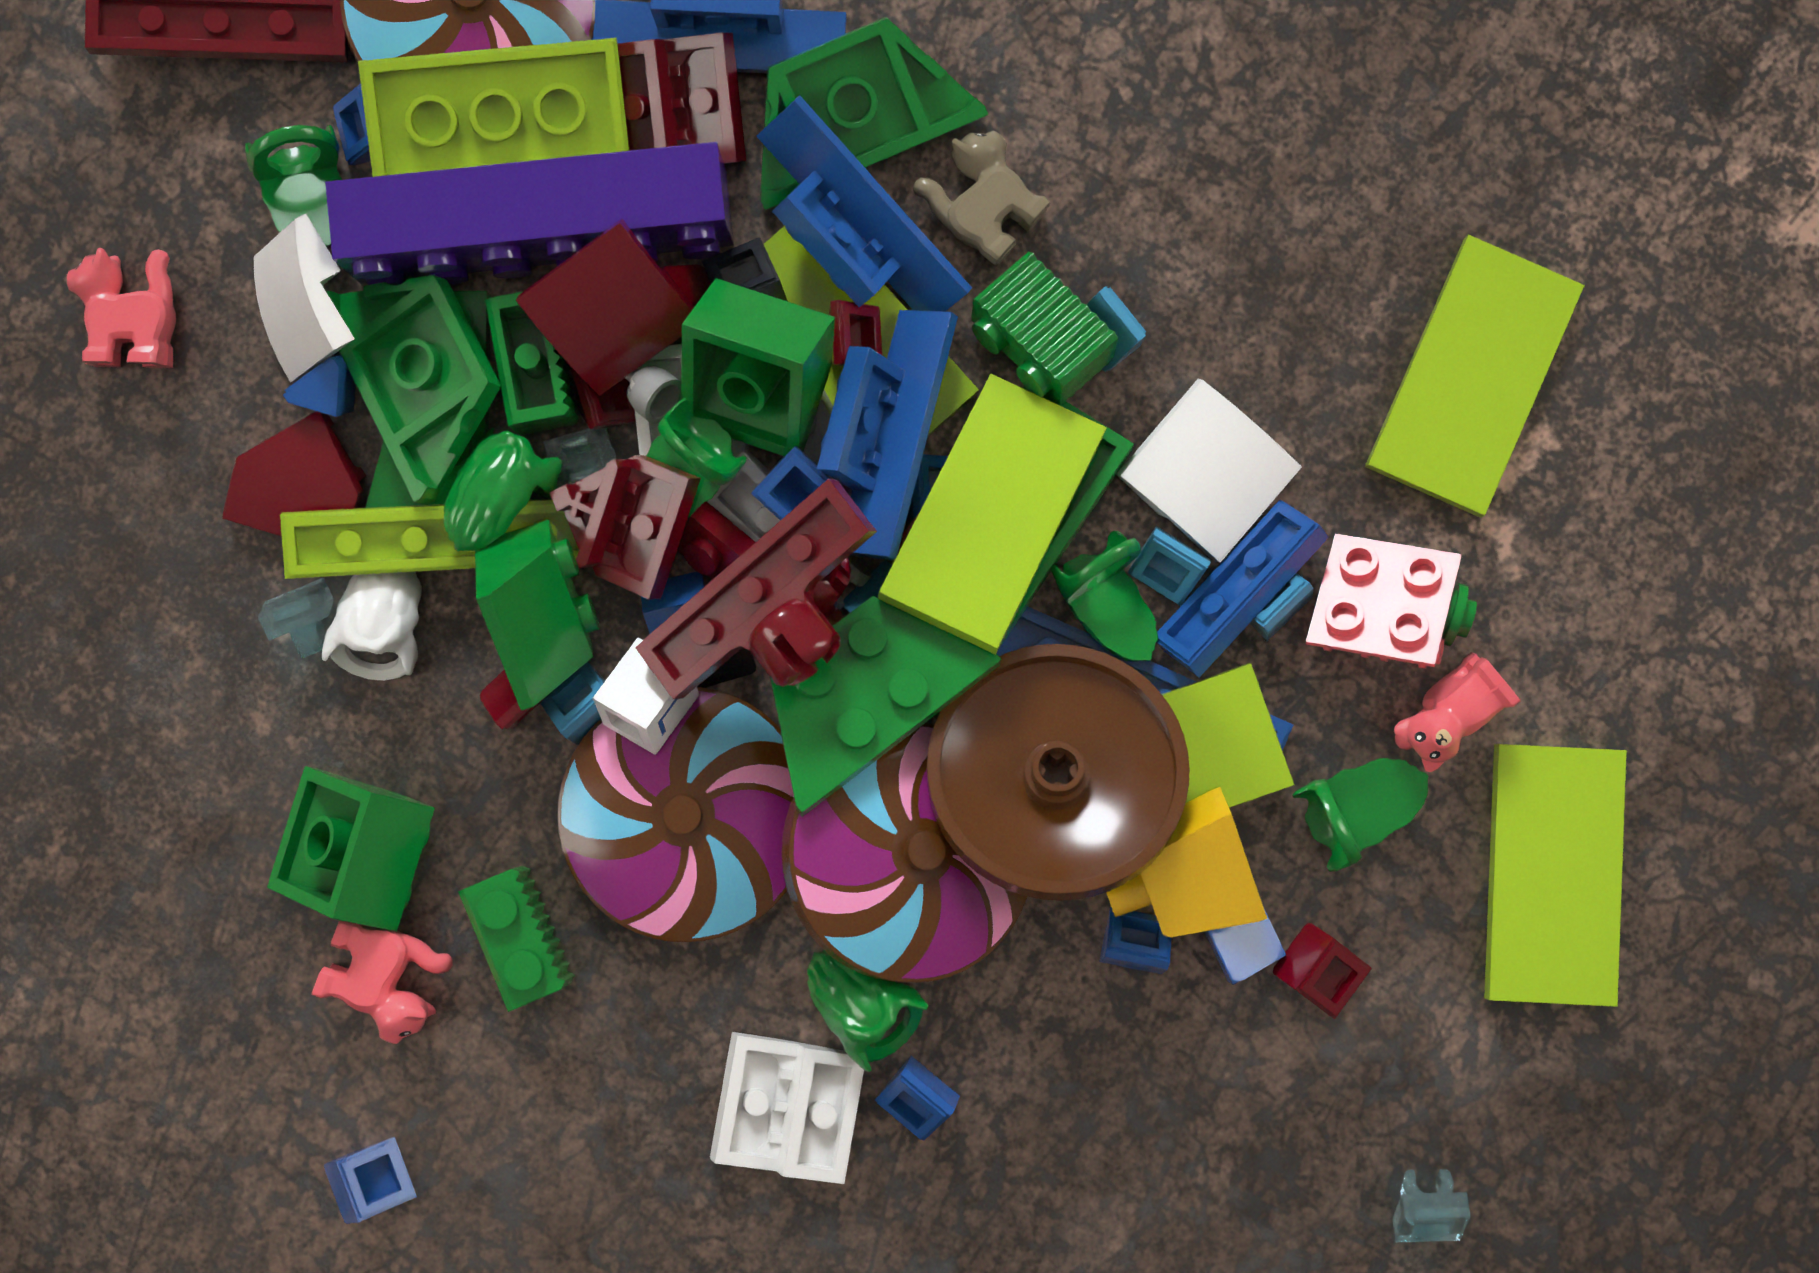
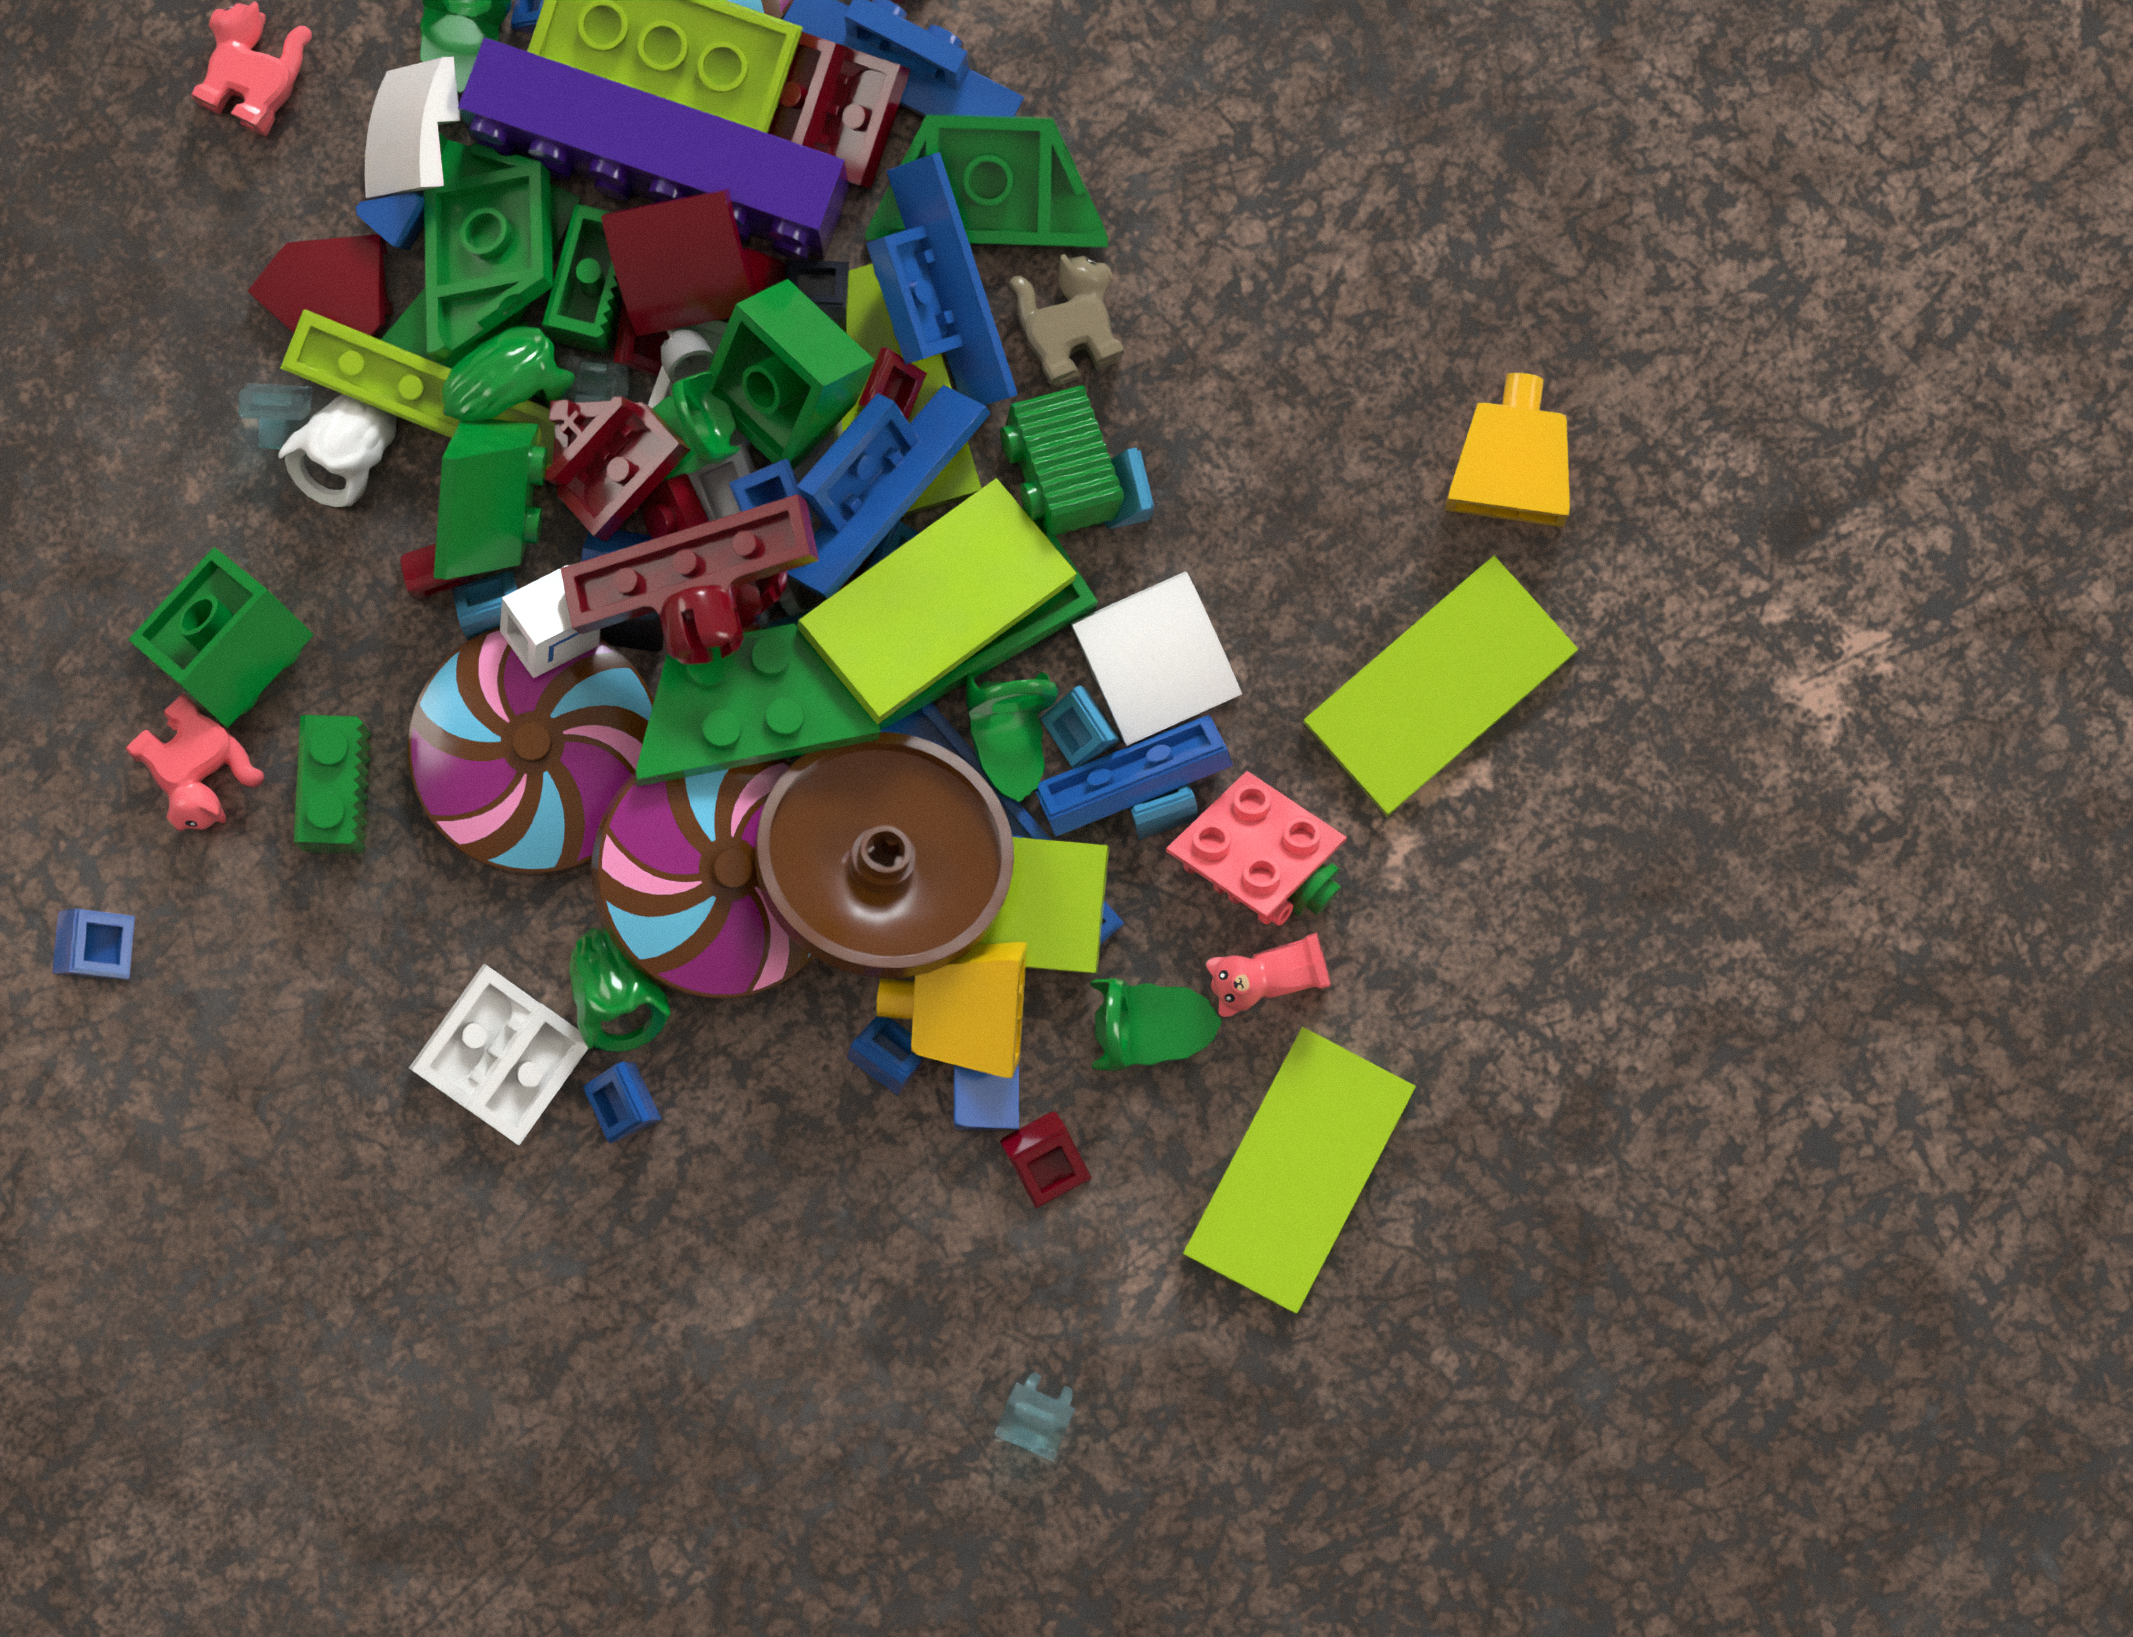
camera: 25 degrees right, 5 degrees down
none -> yellow torso [1445,373,1570,527]

